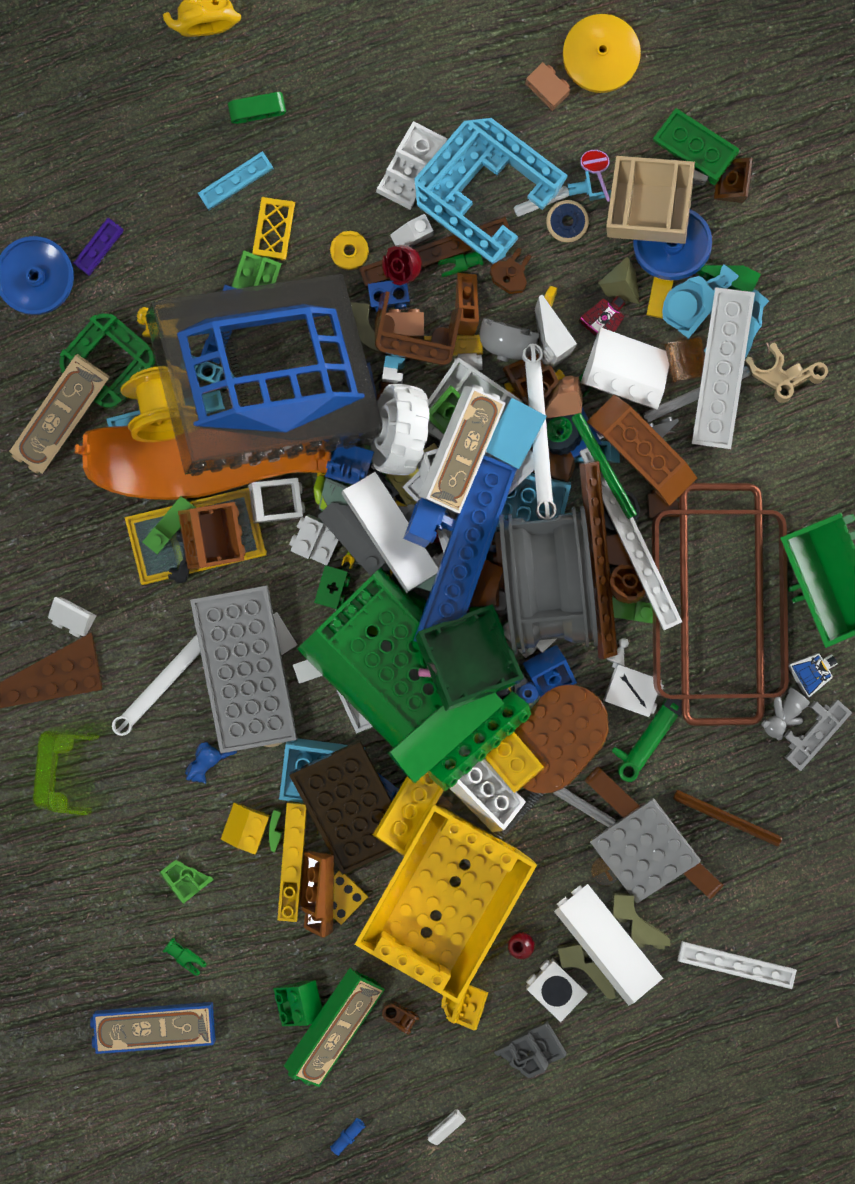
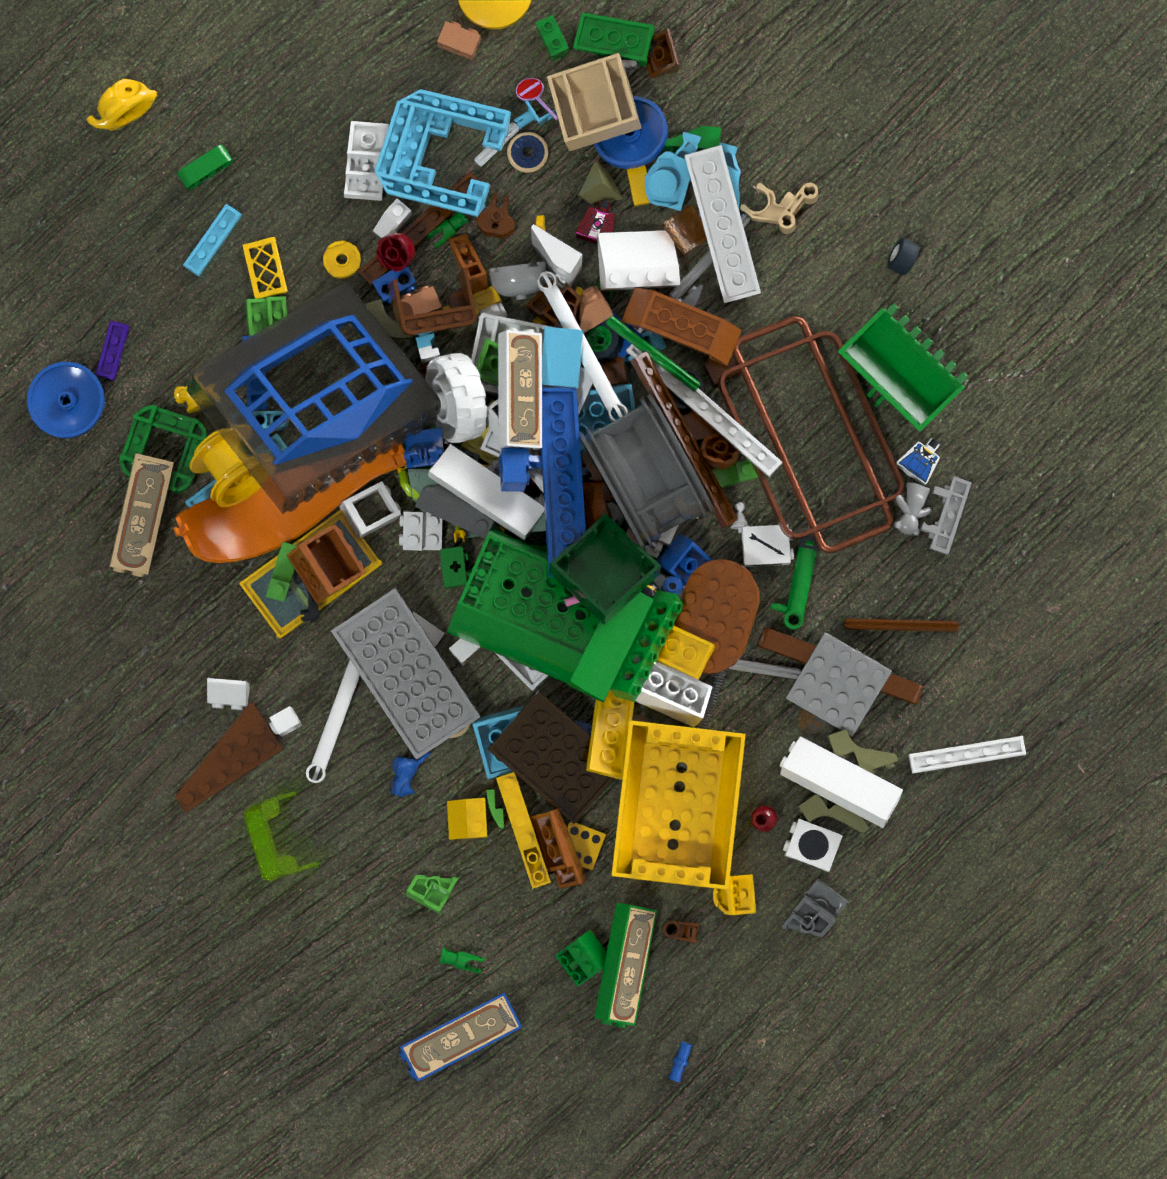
camera: 30 degrees left, 5 degrees down
white slope [428,1109,466,1145] -> none
none -> white brick [269,706,302,737]
none -> green brick [536,15,569,62]

